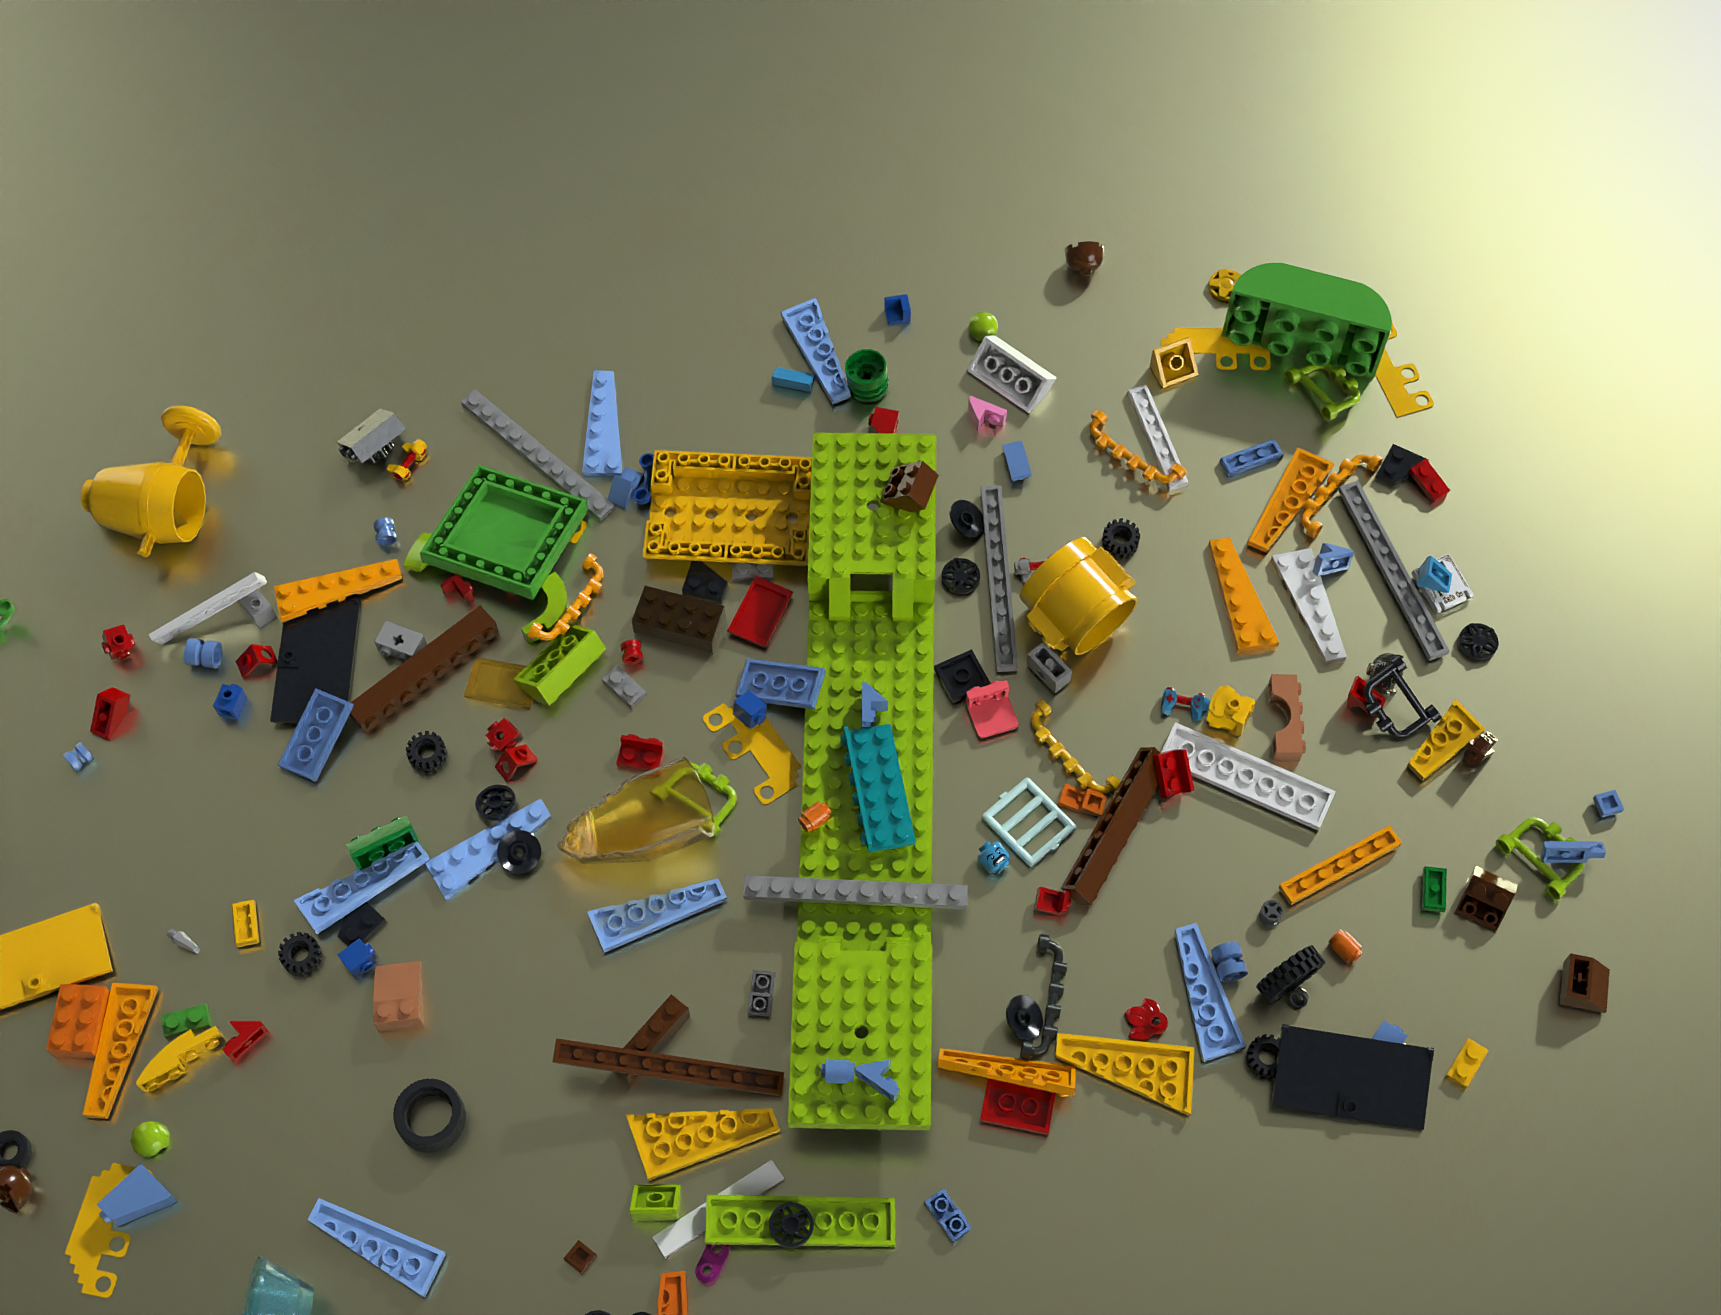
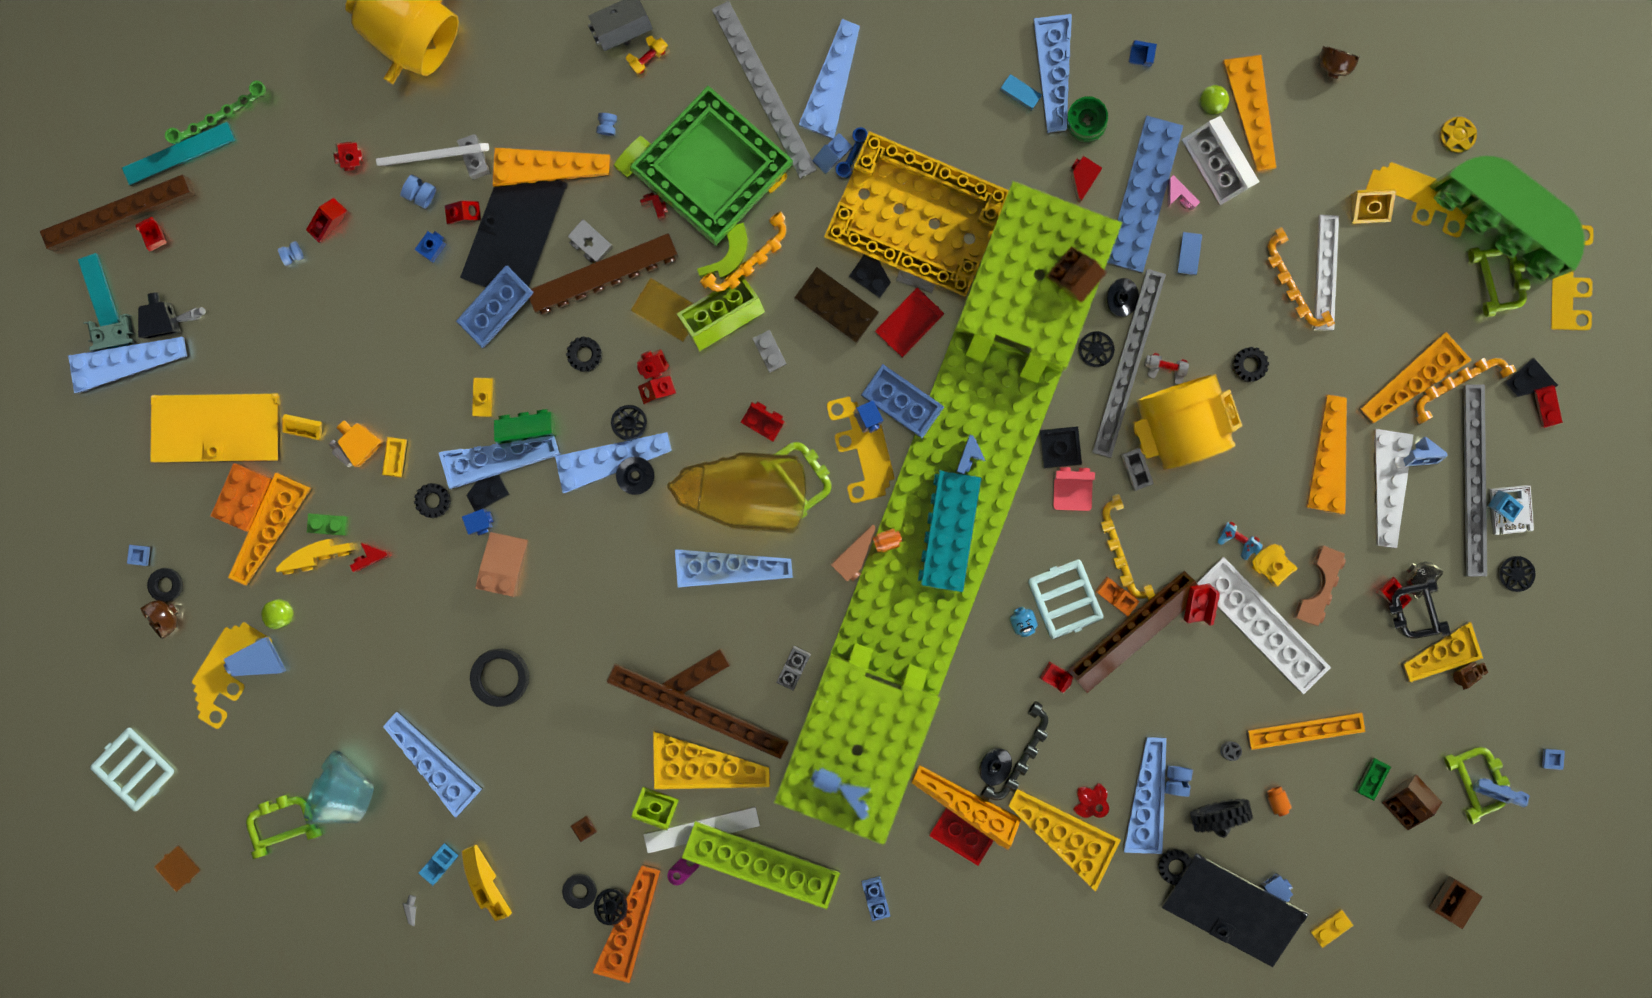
camera: 20 degrees right, 25 degrees up
red wheel [620,640,643,664] -> none
light grey plate [743,875,968,909] -> none
black wheel [769,1202,814,1248] -> none
medium blue tile [1219,439,1283,478] -> none
none -> yellow plate [282,414,322,440]
none -> light orange torso [337,420,385,468]
none -> yellow plate [472,378,493,417]
none -> nougat slope [831,525,876,582]
none -> medium blue plate [1107,116,1183,273]
none -> light orange wing [1223,55,1276,171]

